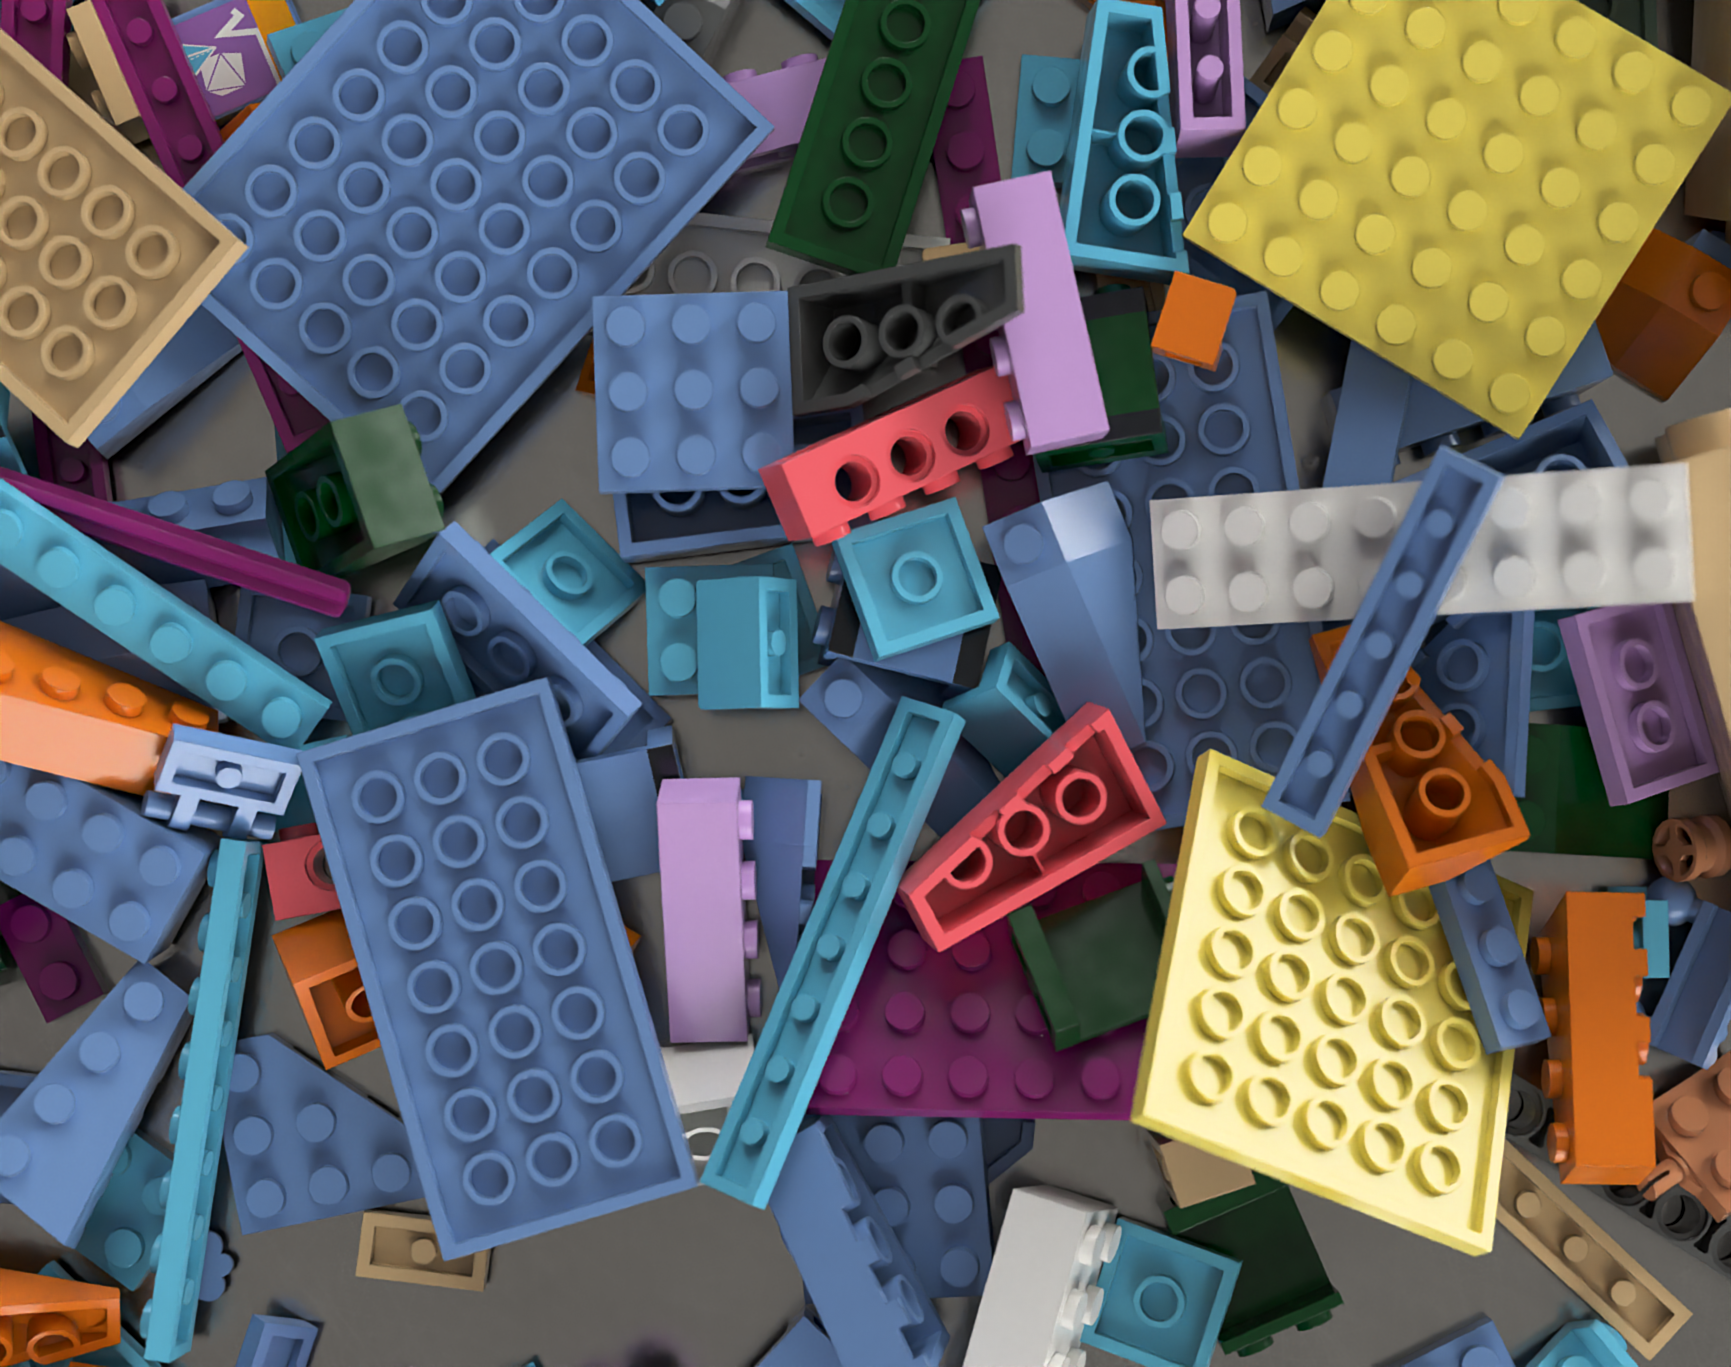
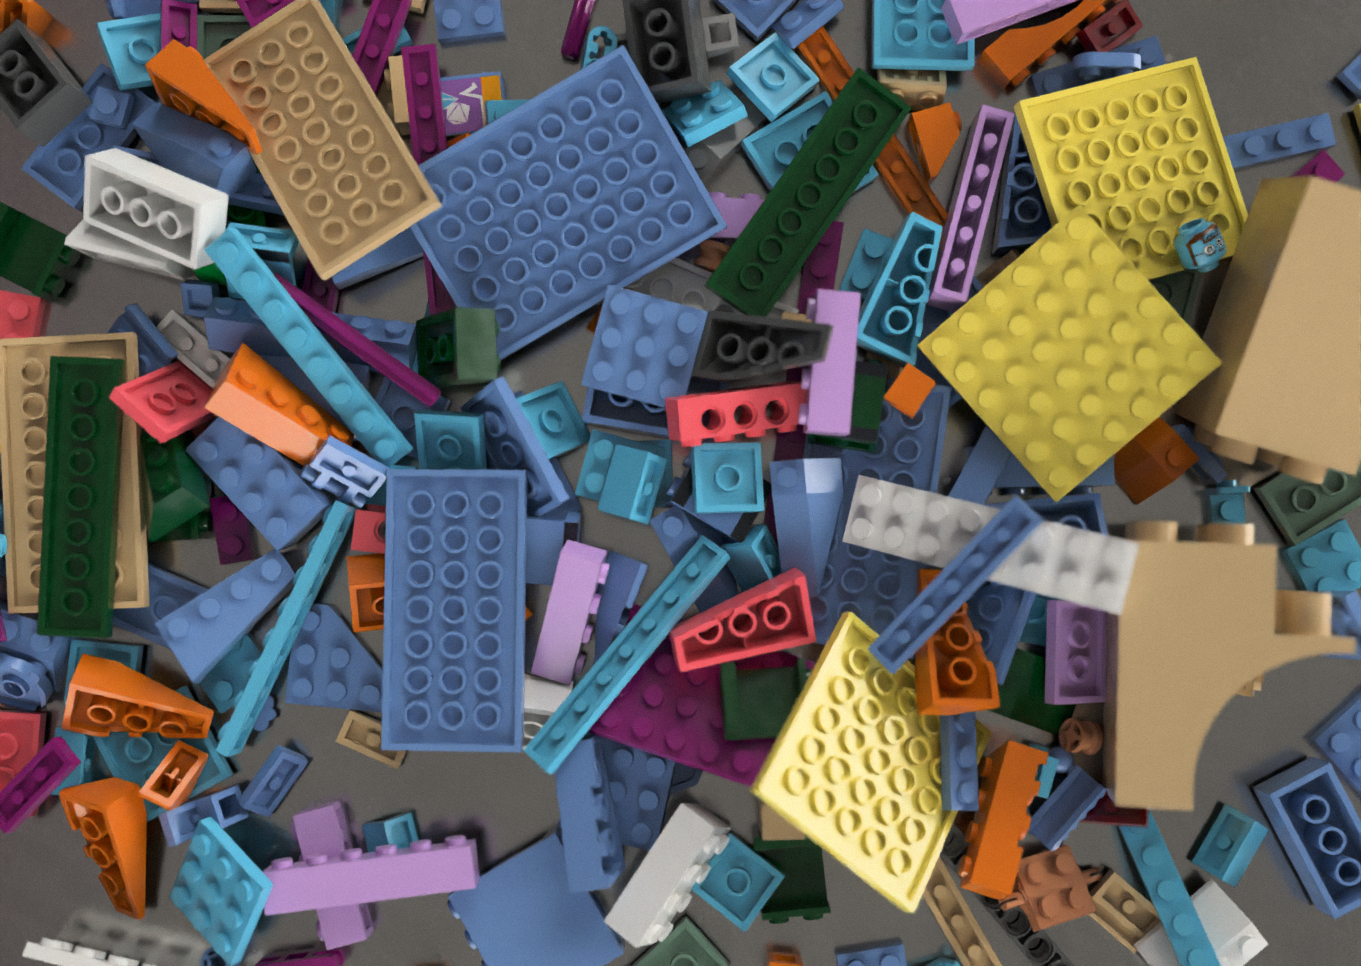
camera: 15 degrees right, 0 degrees up
none -> nougat wheel [693,239,730,273]

